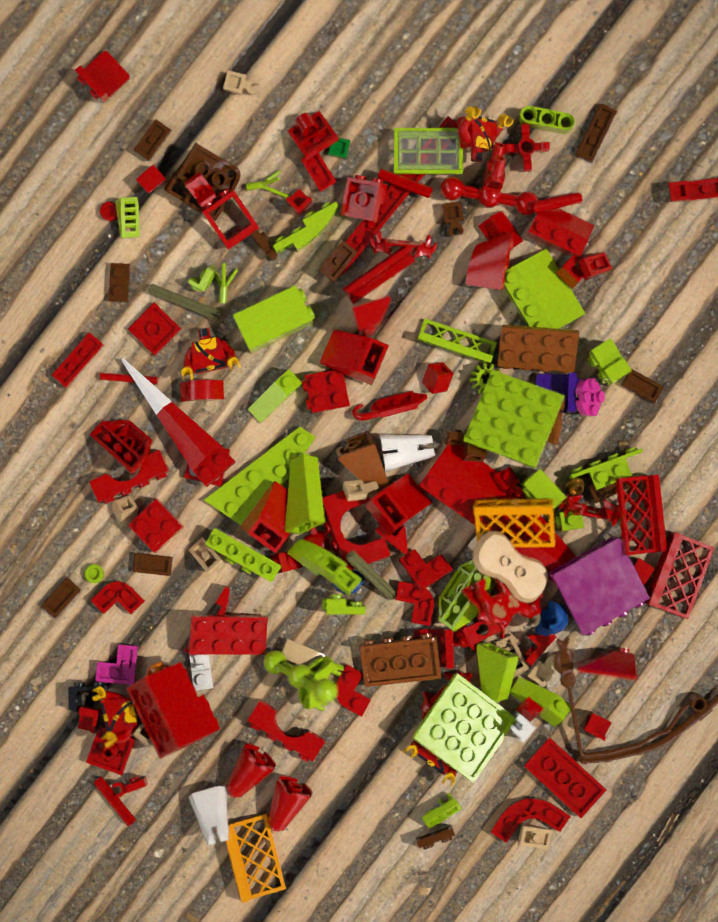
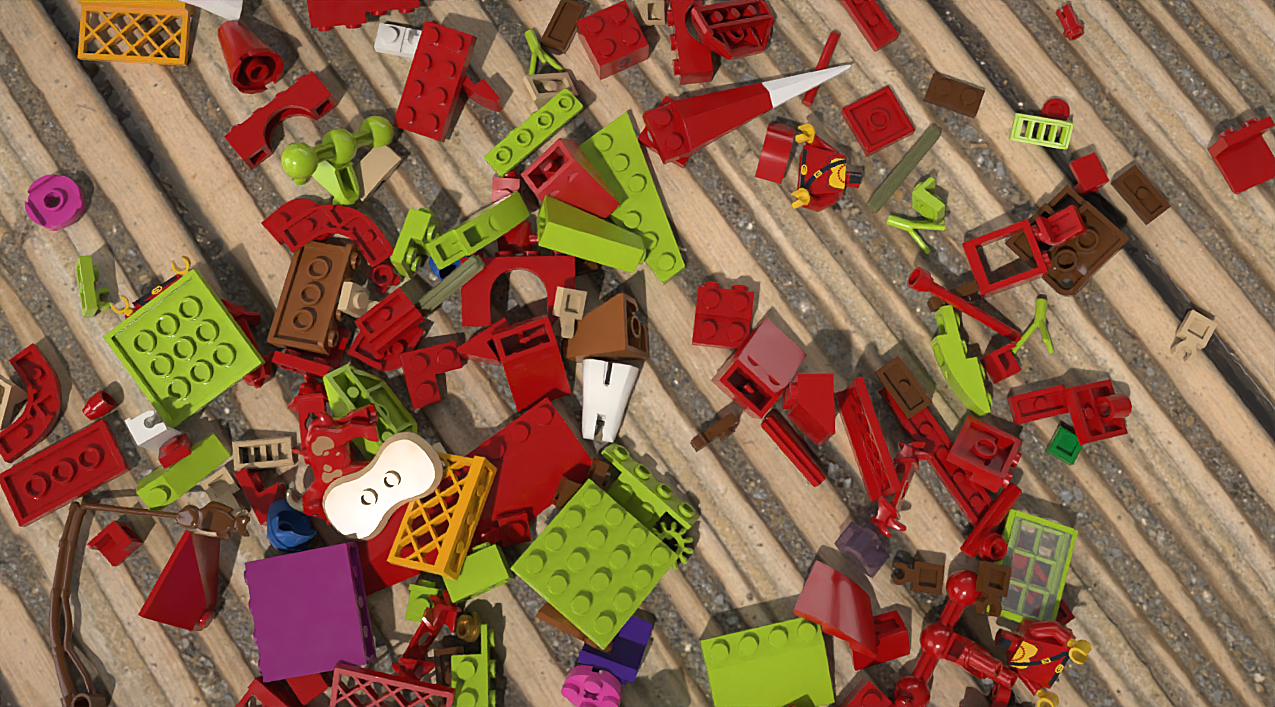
camera: 105 degrees right, 10 degrees down
lime brick [233,285,315,353] -> none
lime slope [248,369,303,423] -> none
red cone [267,775,313,832] -> none
red plate [352,390,427,421] -> none
reddish brown plate [416,825,455,850] -> none
lime fence [417,319,497,365] -> none
red panel [422,362,454,394] -> none
lime slope [477,642,519,702] -> none
dark orange bracket [497,324,579,374] -> none
none -> dark pink plate [25,174,86,231]
none -> red hose [82,390,116,420]
none -> red plate [276,204,394,268]
none -> tan plate [338,282,379,318]
none -> red plate [354,287,425,355]
none -> red plate [367,262,401,294]
none -> lime plant [524,30,563,91]
none -> lime bracket [601,443,699,530]
none -> reddish brown plate [690,413,738,452]
none -> red axle [760,415,826,487]
none -> clear purple brick [834,521,890,579]
none -> red piece [907,267,1021,342]
none -> reddish brown plate [975,561,1012,617]
none -> red plate [978,532,1007,562]
none -> red pin [1055,4,1085,41]

